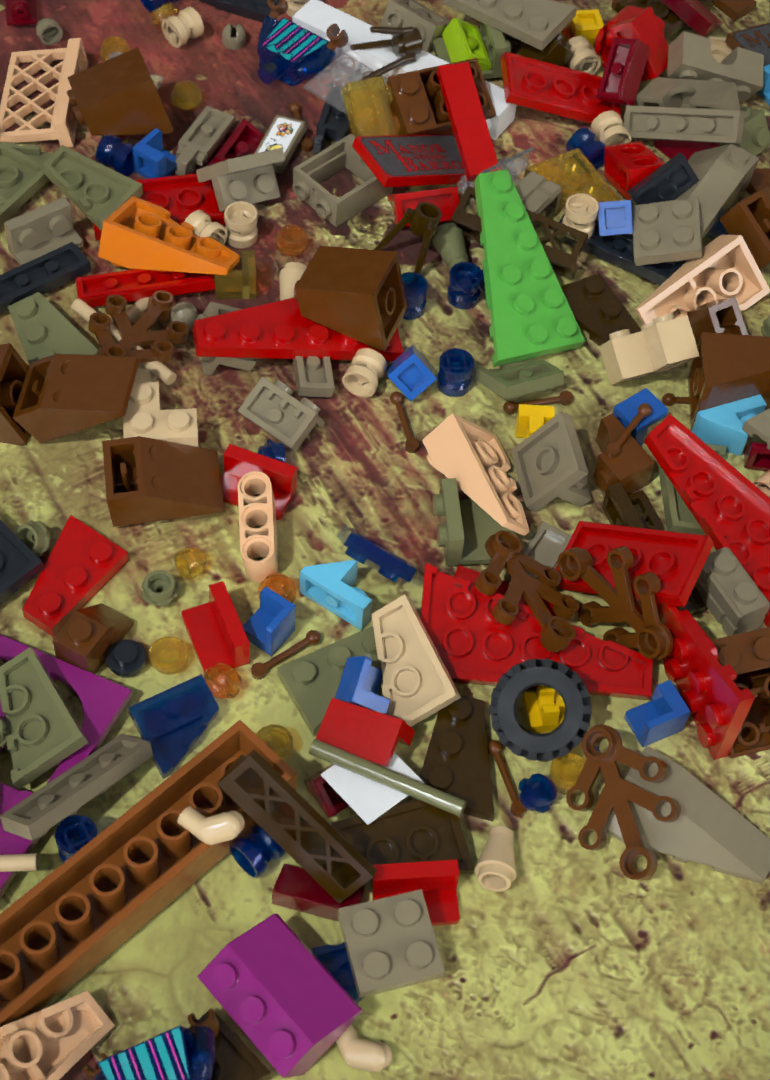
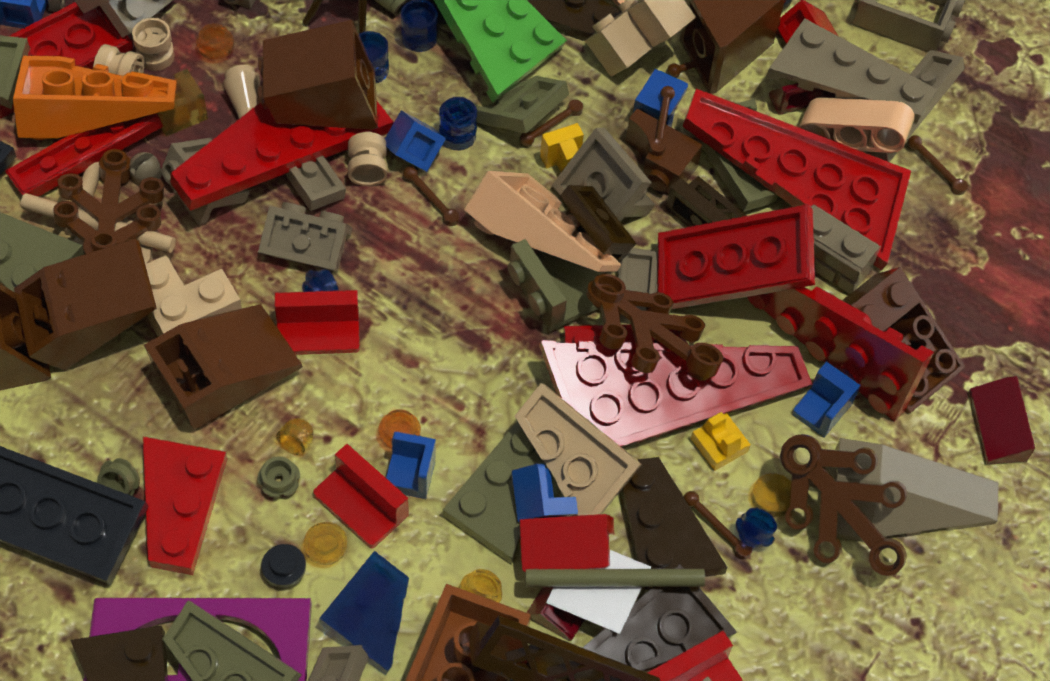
camera: 25 degrees left, 5 degrees up
reddish brown slope [52,603,134,674] -> none
clear orange plate [204,663,242,699] -> none
light nougat beam [238,471,279,583] -> none
reddish brown hinge [251,630,321,680] -> none
medium azure slope [300,560,372,631] -> none
clear blue wing [337,523,417,583] -> none
tan cone [475,826,516,892] -> none
black tyre [489,659,592,761] -> none
reddish brown plant [557,546,673,660] -> none
medium azure slope [691,394,767,455] -> none
none -> dark brown panel [560,185,637,274]

